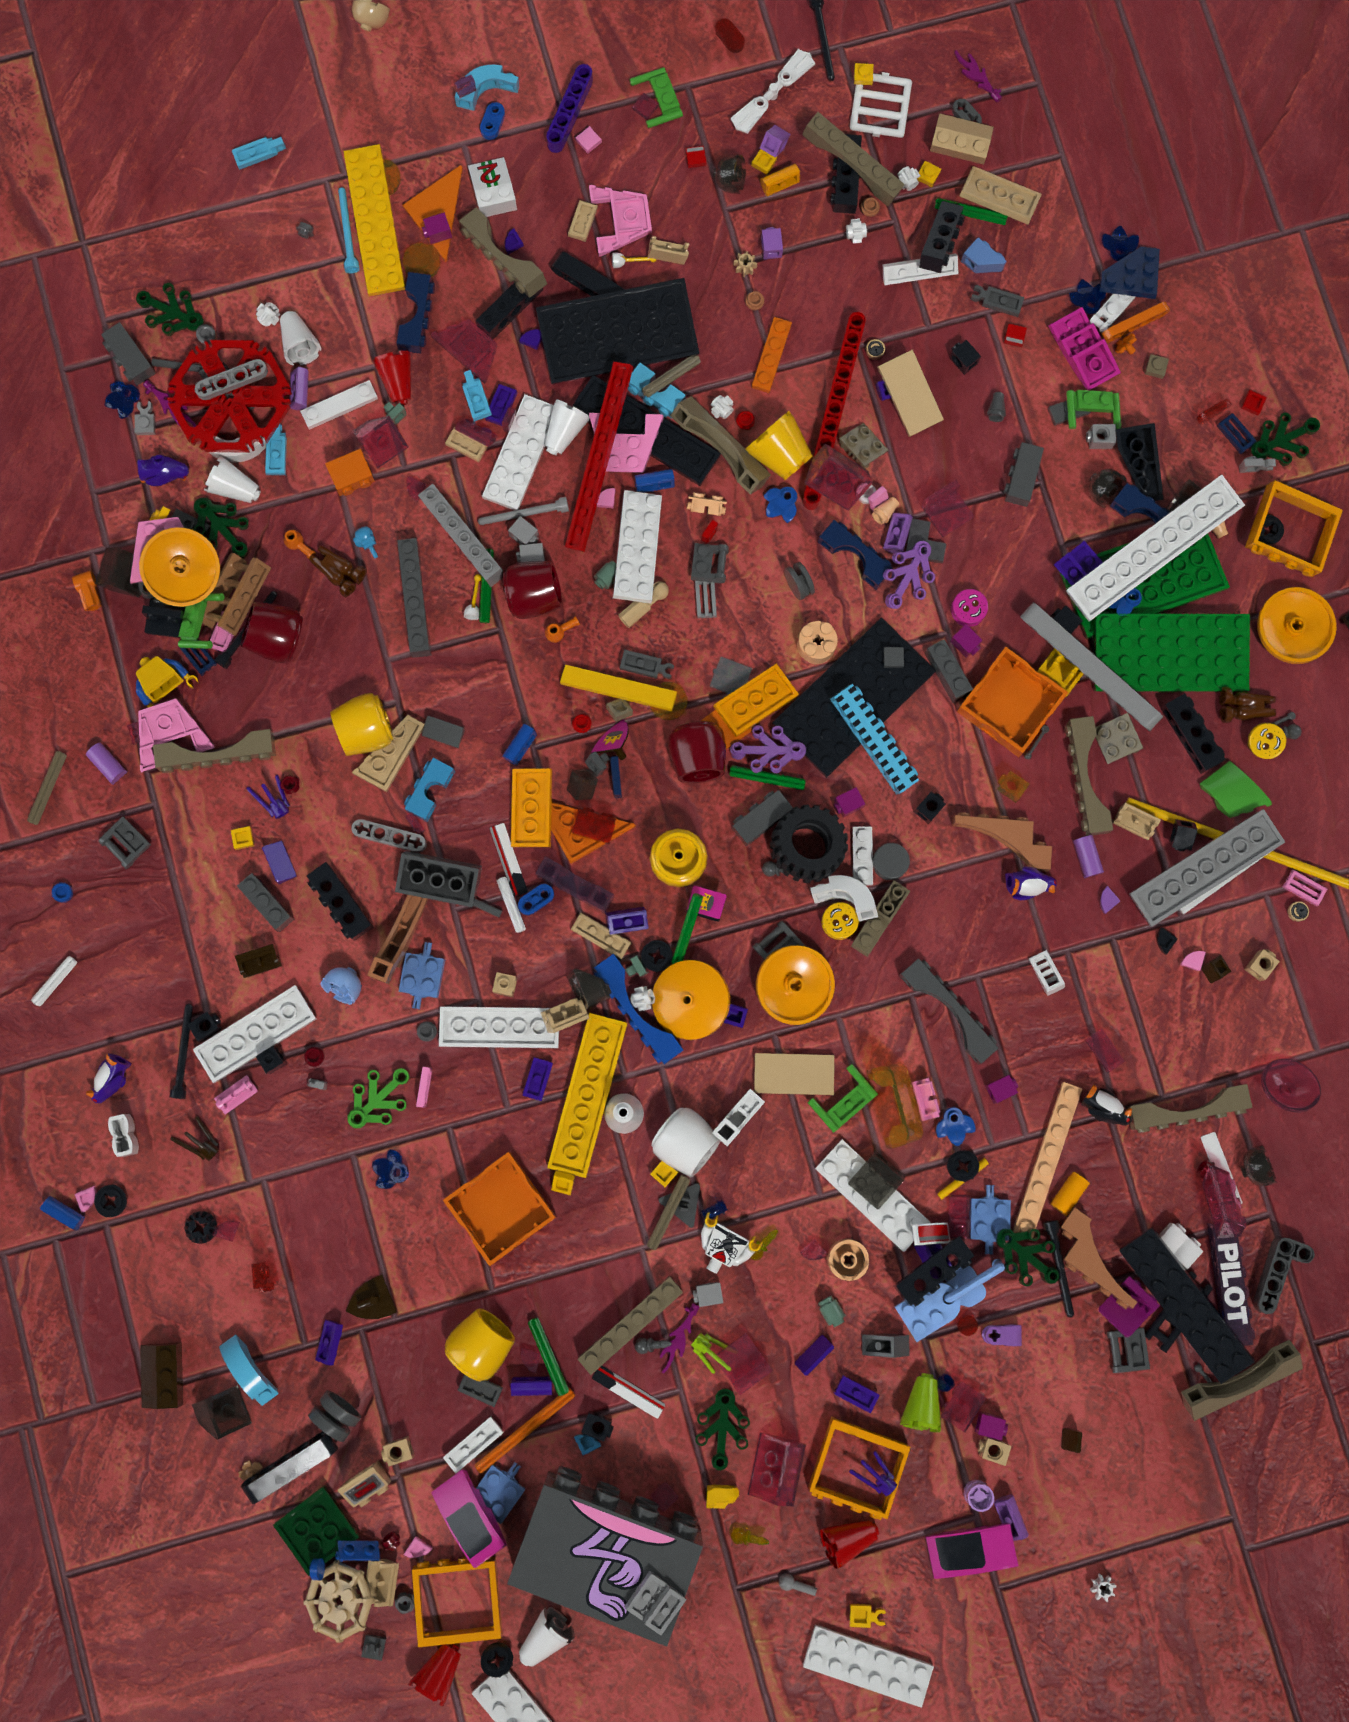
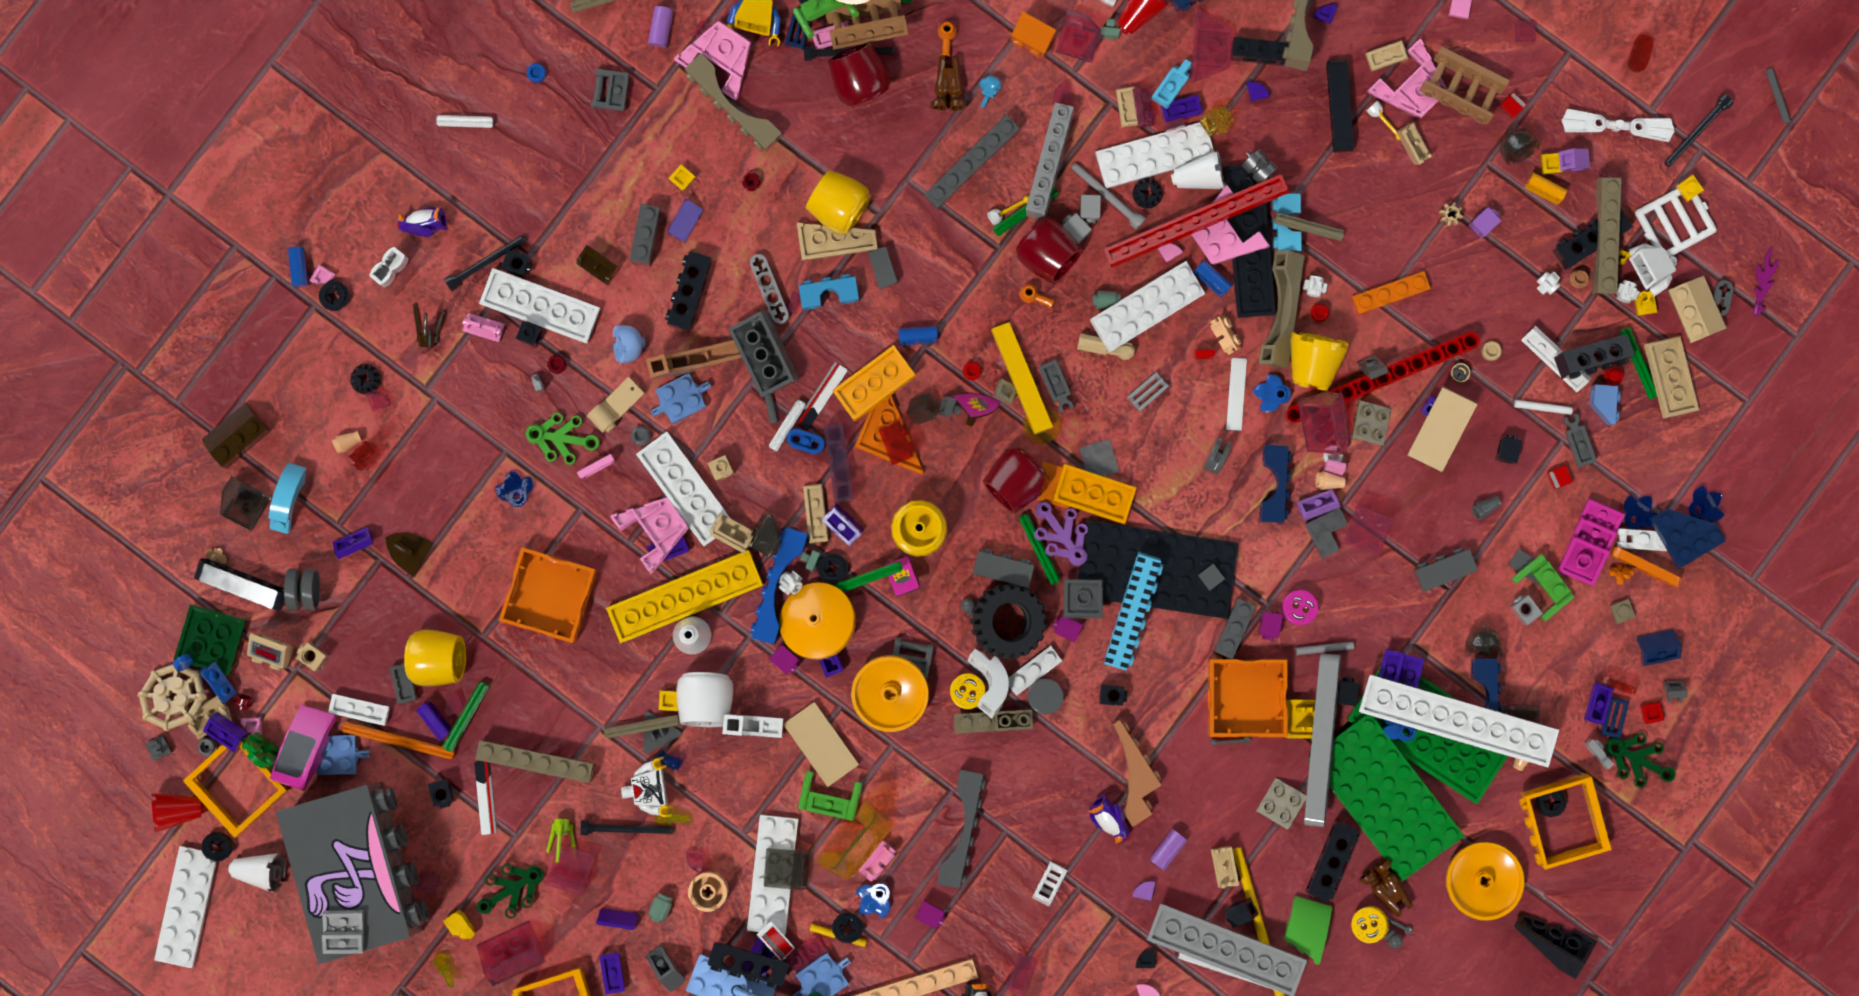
camera: 55 degrees right, 5 degrees up
dark purple plant [246,775,290,819] -> none
black plate [536,278,700,385] -> none
yellow plate [551,1171,575,1195] -> none
dark azure tile [574,1434,601,1456] -> none
dark blue tile [610,756,622,799] -> none
bright green plate [629,67,683,128] -> none
dark grey bar [634,1337,672,1354] -> none
magenta piece [660,1303,699,1373] -> none
dark grey plate [691,543,729,583] -> none
light grey brick [693,1281,723,1307] -> none
nougat plate [745,291,764,310] -> none
light nougat brick [797,621,838,664] -> none
medium lavender plant [883,541,935,609] -> none
clear yellow brick [996,770,1030,803] -> none
dark tan arch [1065,716,1113,836] -> none
black wedge [1116,423,1164,501] -> none
none -> dark purple slope [203,712,247,753]
none -> green plate [242,732,279,769]
none -> light nougat cone [331,431,362,454]
none -> black piece [580,820,674,836]
none -> tan door [587,377,645,433]
none -> bright pink wing [610,498,689,574]
none -> magenta brick [769,645,800,674]
none -> dark grey plate [1064,579,1103,619]
none -> black gear [1132,178,1163,209]
none -> clear yellow brick [1199,105,1234,137]
none -> white sticker [1226,358,1247,431]
none -> flat silver wheel [1241,148,1278,184]
none -> light grey bar [1296,642,1354,655]
none -> dark grey plate [1357,355,1388,380]
none -> medium nougat fence [1419,46,1510,125]
none -> tan tile [1481,341,1501,361]
none -> white bar [1514,400,1573,415]
none -> dark purple brick [1584,683,1614,725]
none -> red plate [1604,367,1623,386]
none -> white torso [1618,244,1677,305]
none -> dark blue panel [1636,629,1681,666]
none -> dark grey tile [1663,681,1688,703]

